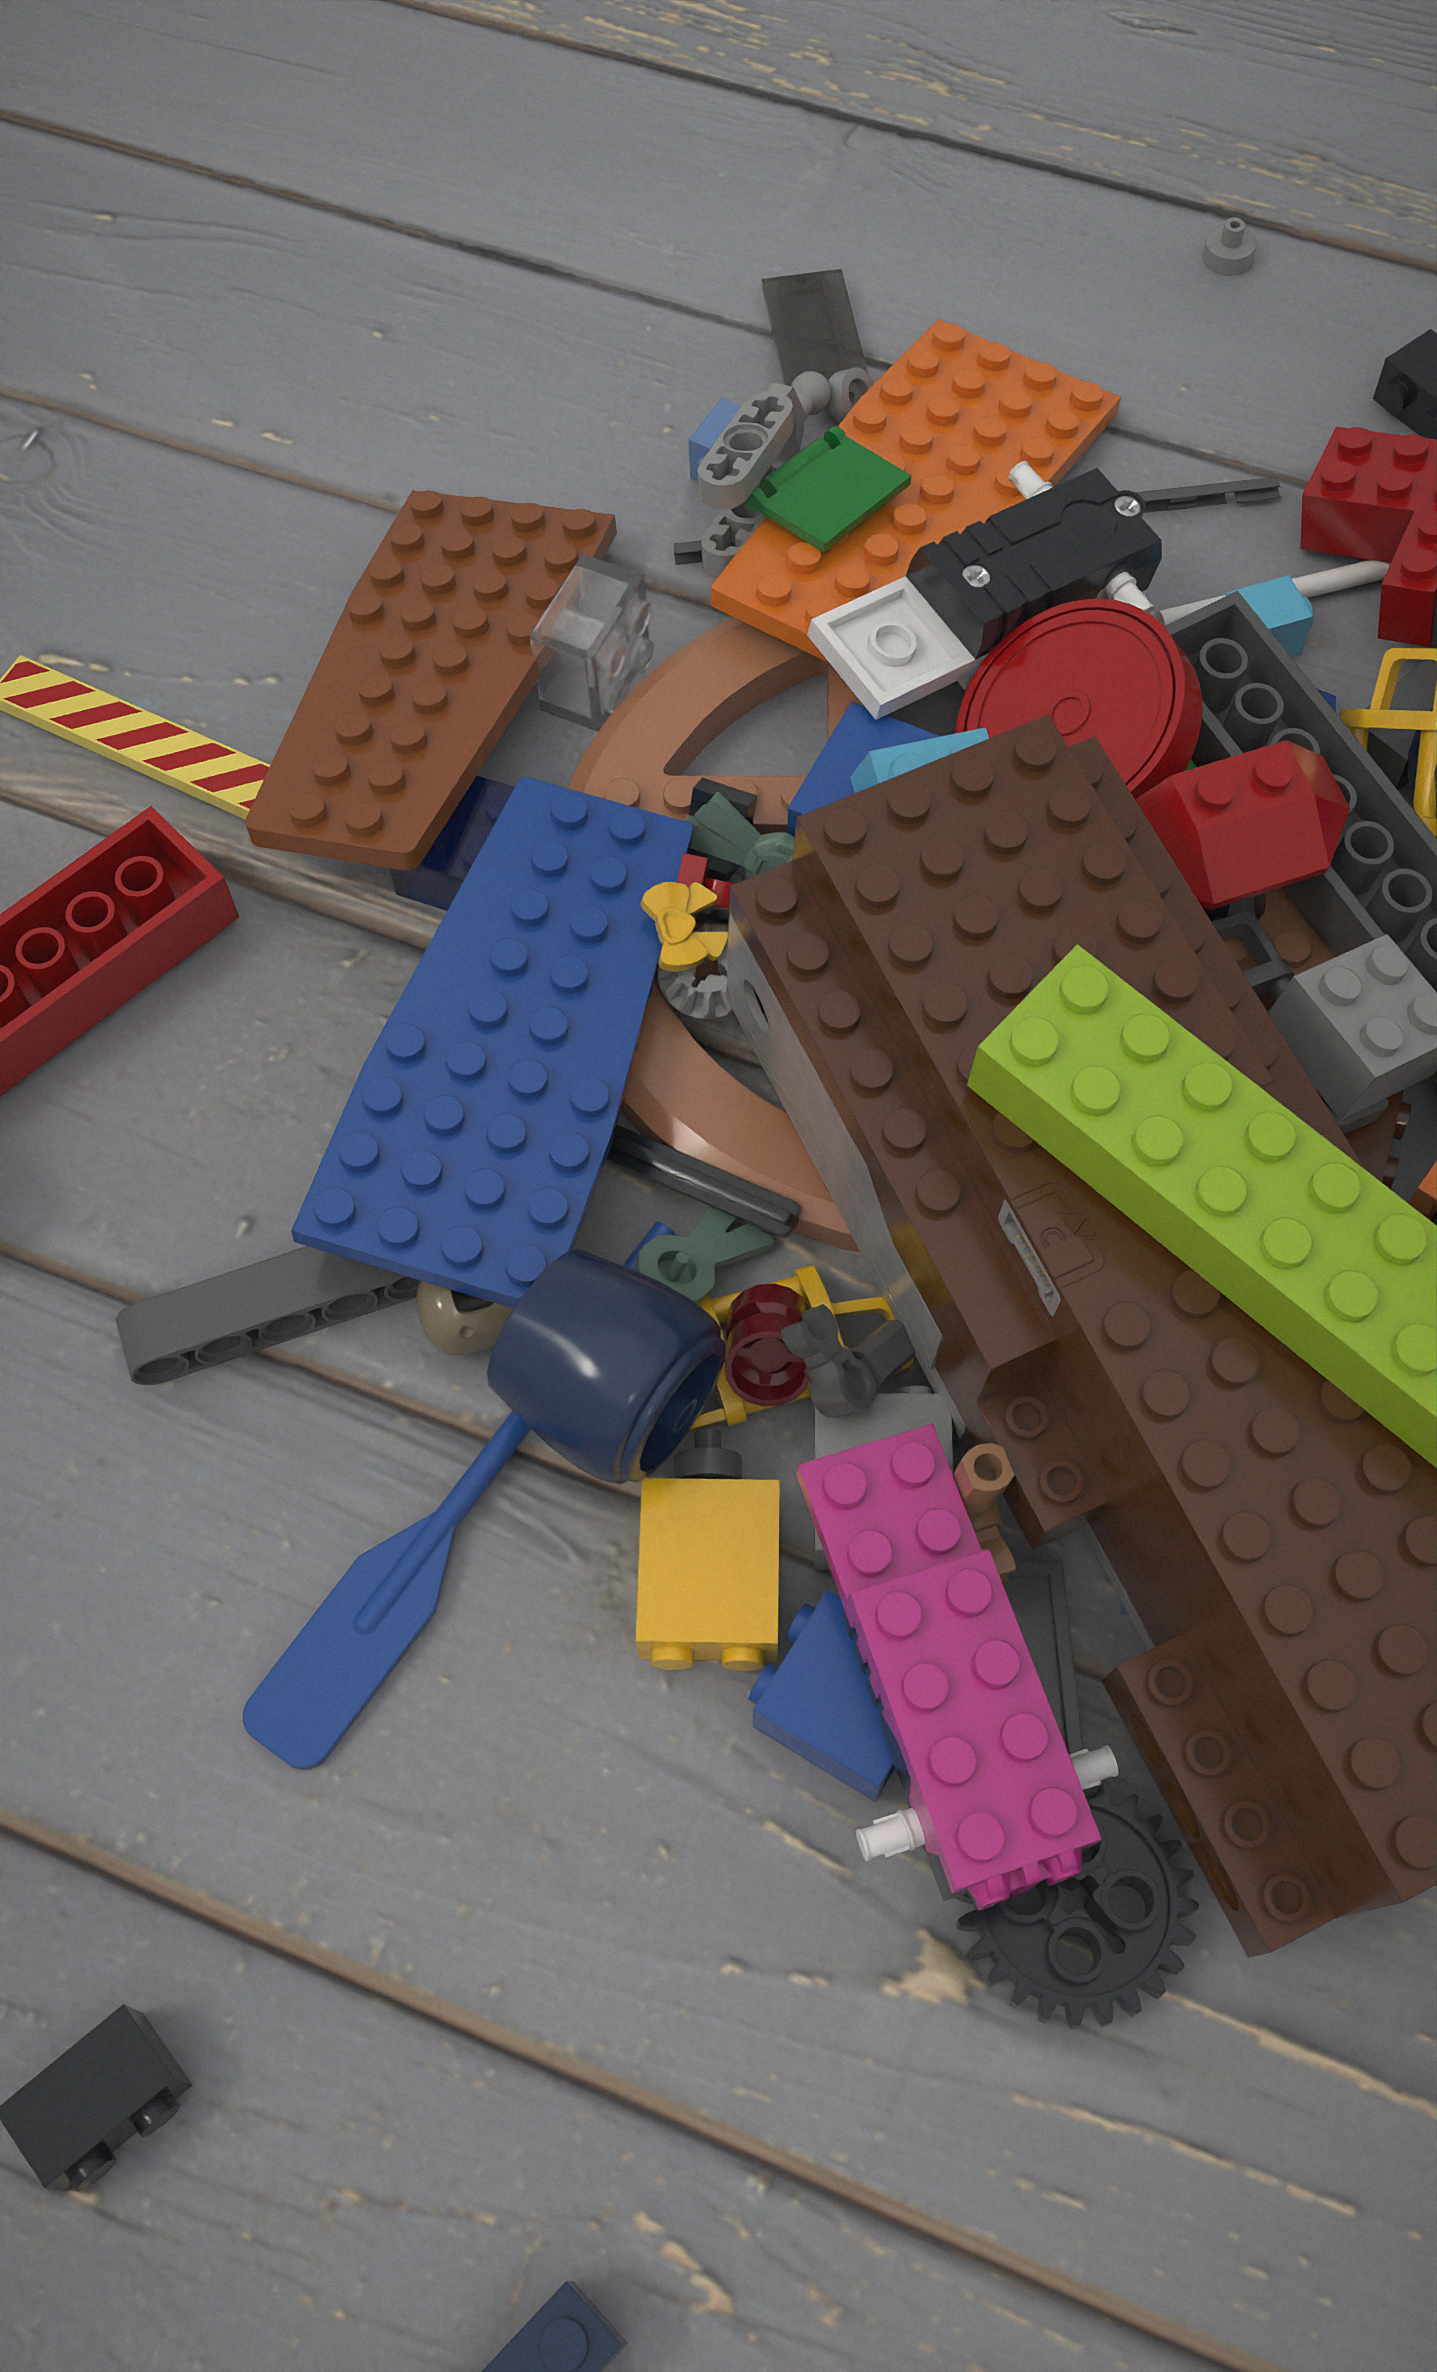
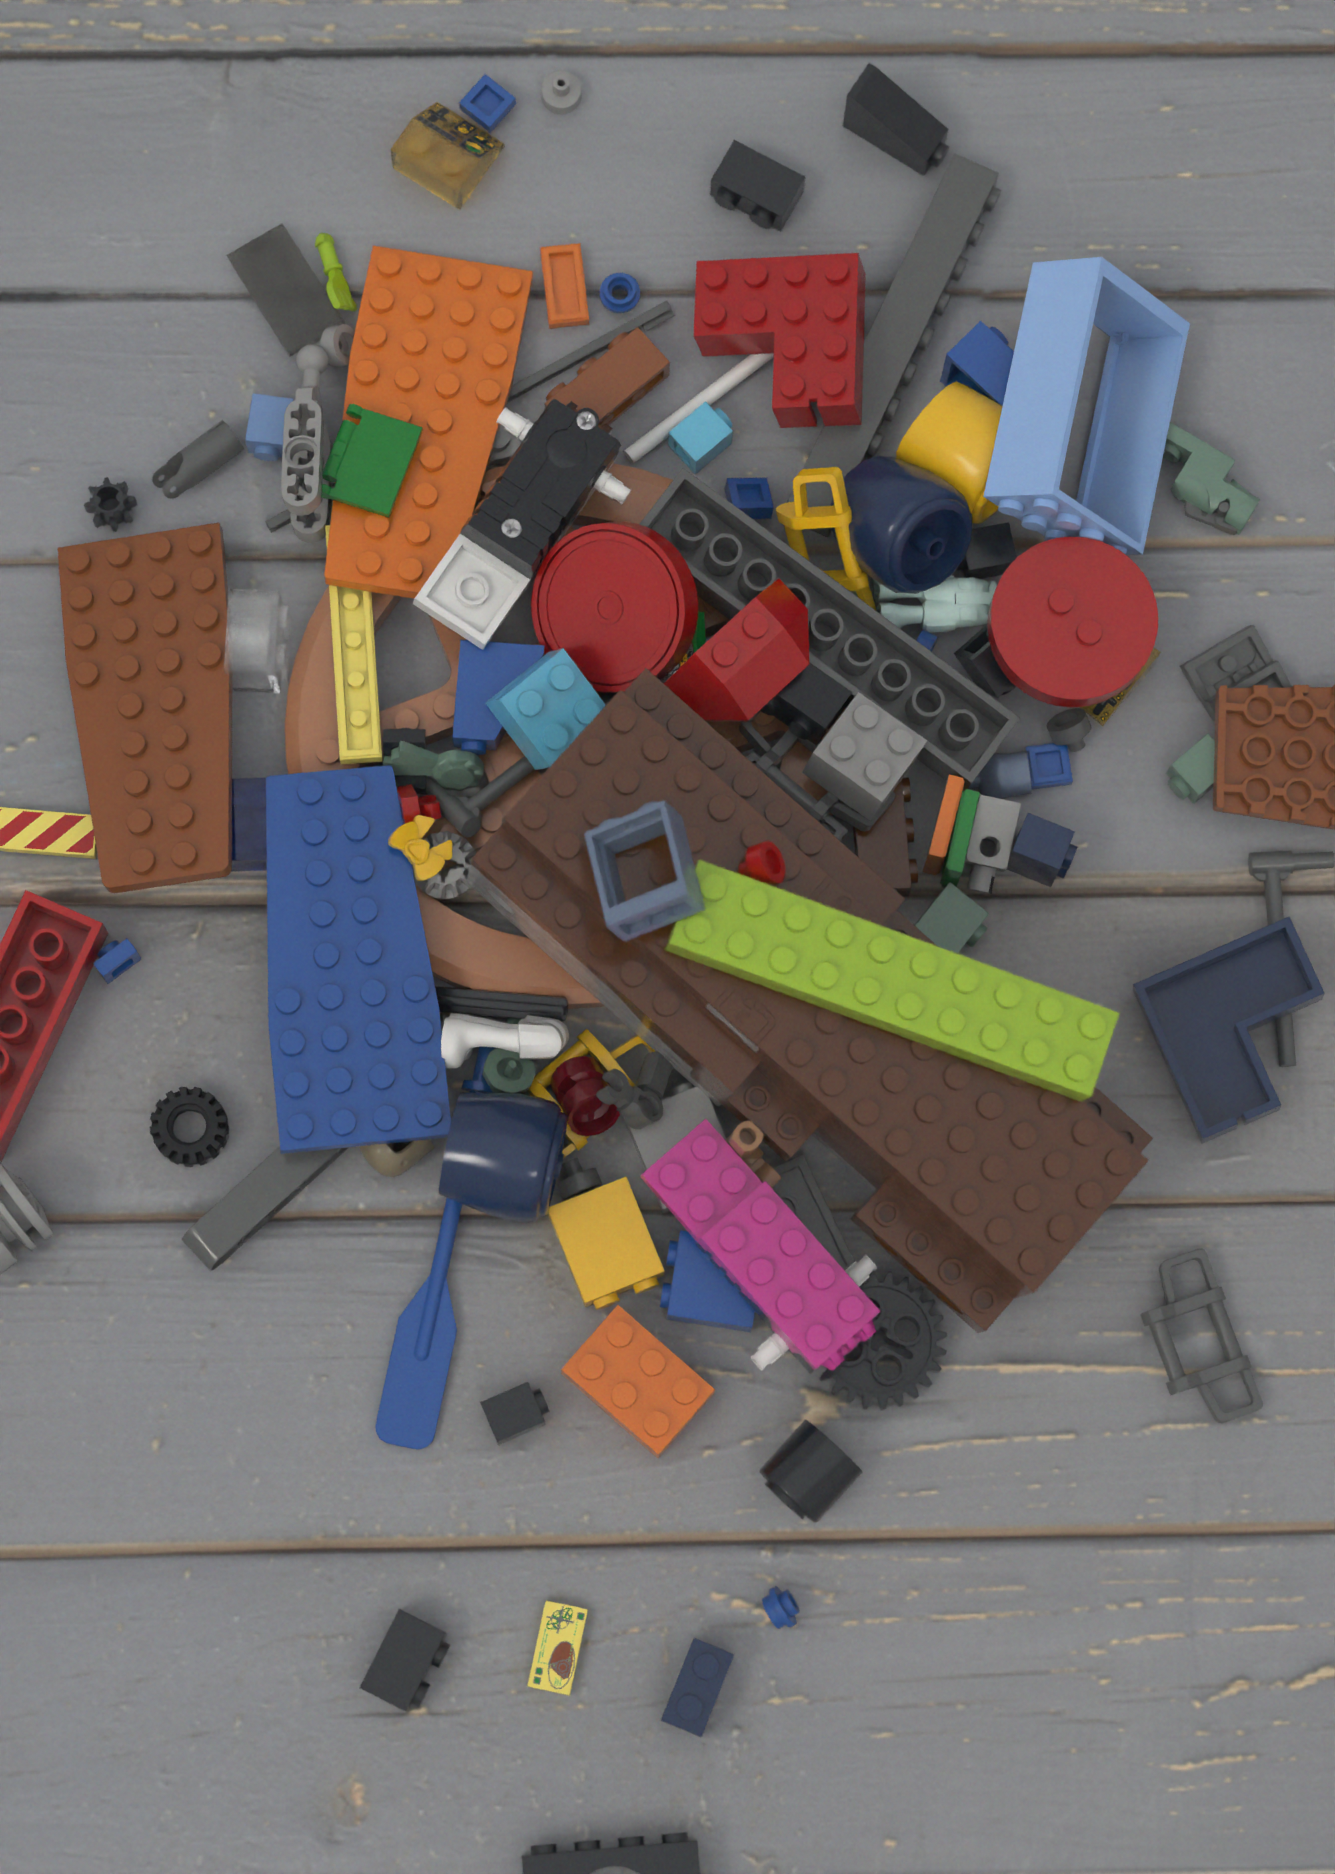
camera: 30 degrees left, 15 degrees up
none -> black gear [84,477,137,532]
none -> blue plate [93,938,141,984]
none -> black tyre [150,1087,229,1167]
none -> dark grey piece [152,420,244,499]
none -> lime piece [315,233,357,311]
none -> light yellow tile [325,525,383,765]
none -> clear yellow slope [390,102,504,210]
none -> white piece [441,1013,569,1069]
none -> blue plate [459,74,516,133]
none -> black brick [480,1382,550,1445]
none -> light yellow tile [527,1601,588,1696]
none -> orange tile [540,243,589,329]
none -> dark orange brick [545,327,670,426]
none -> orange brick [561,1305,715,1458]
none -> sand blue window [584,800,705,941]
none -> blue plate [600,273,640,313]
none -> red tile [739,840,786,886]
none -> black brick [760,662,852,745]
none -> black piece [760,1419,863,1523]
none -> blue plate [762,1586,800,1629]

